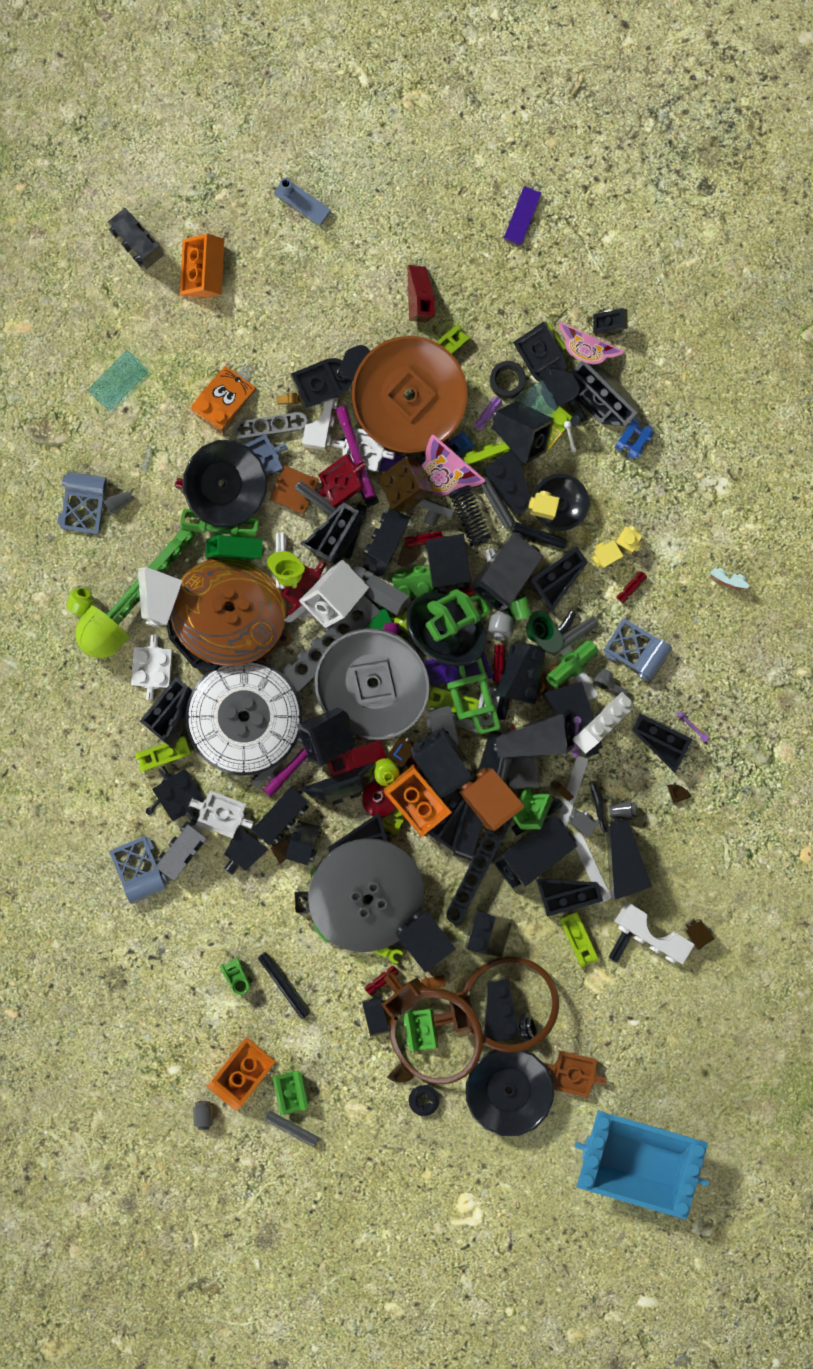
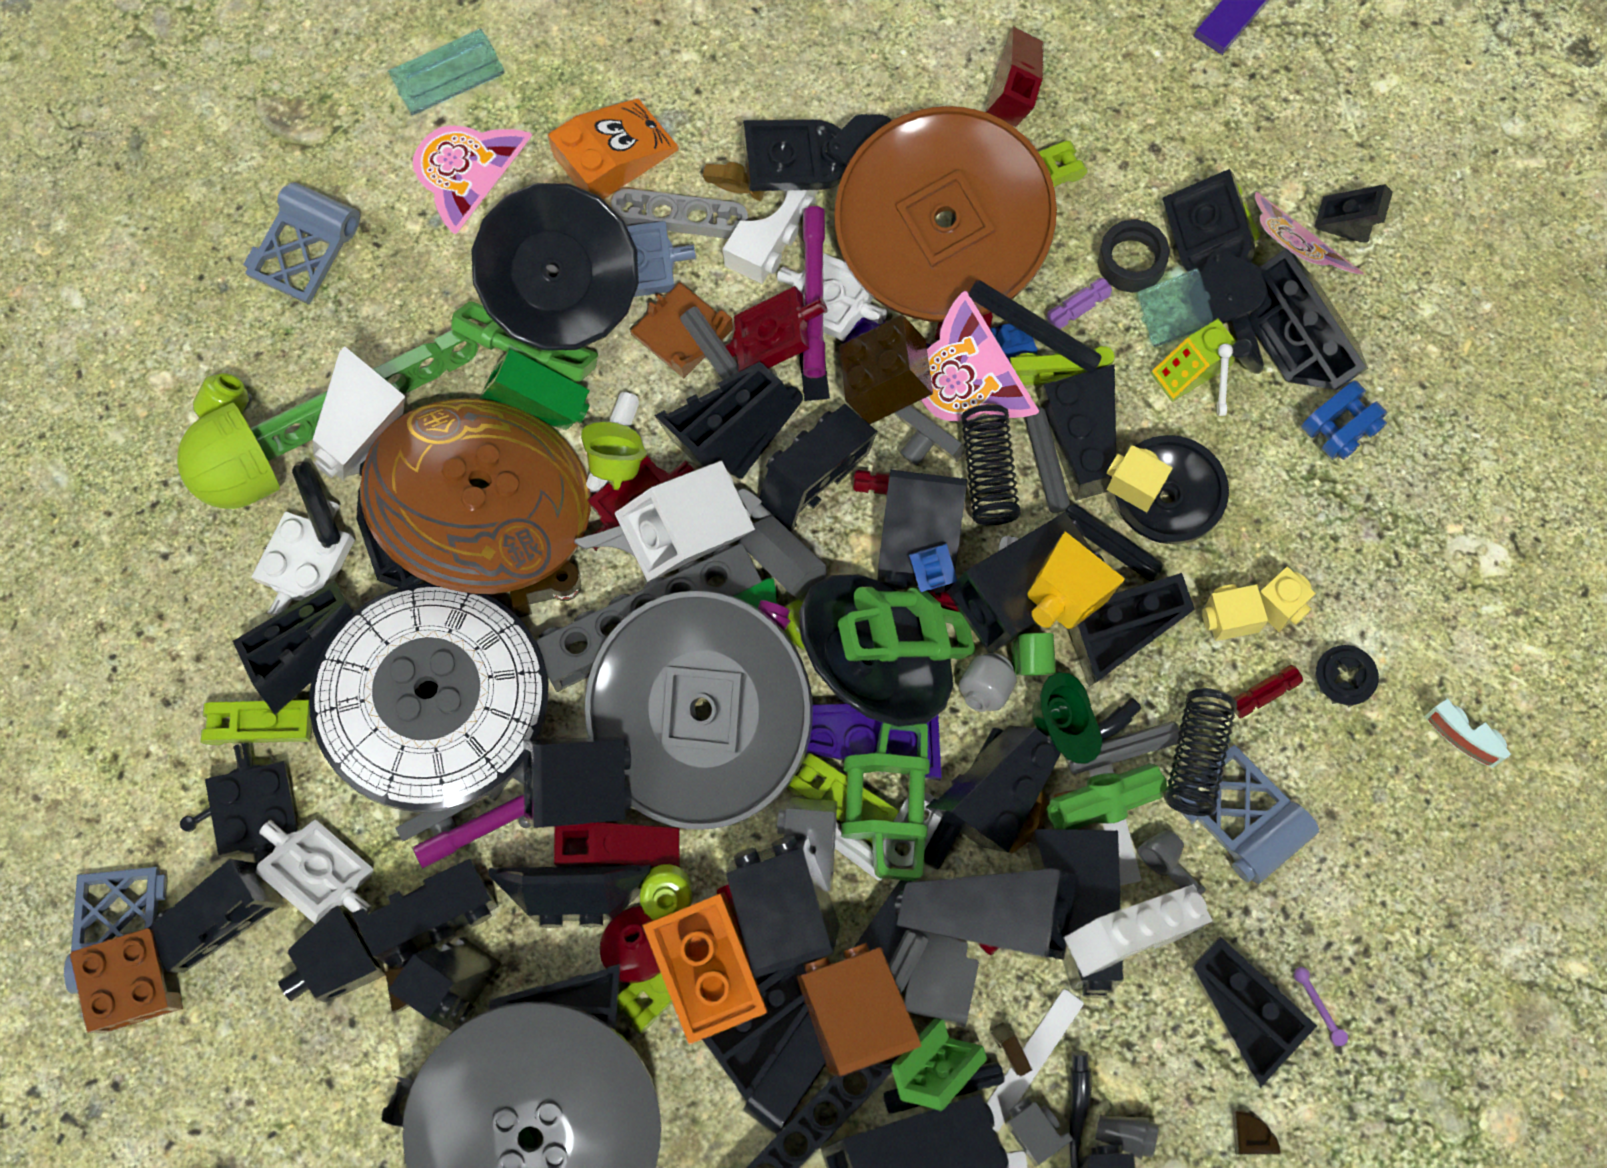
camera: 30 degrees right, 15 degrees down
dark grey cone [103,491,133,515] -> none
dark brown brick [386,737,414,767] -> none
bright green bracket [391,566,433,599] -> none
dark brown tile [397,547,420,566] -> none
black slope [492,401,554,464] -> none
dark red axle [493,644,505,682] -> none
medium lavender hinge [572,716,581,757] -> none
none -> dark orange bracket [70,928,183,1034]
none -> black axle [292,461,341,548]
none -> sticker [413,126,532,234]
none -> blue tile [909,543,958,592]
none -> black axle [968,280,1102,372]
none -> yellow torso [1027,532,1125,629]
none -> black piece [1164,688,1238,816]
none -> black gear [1314,645,1379,707]

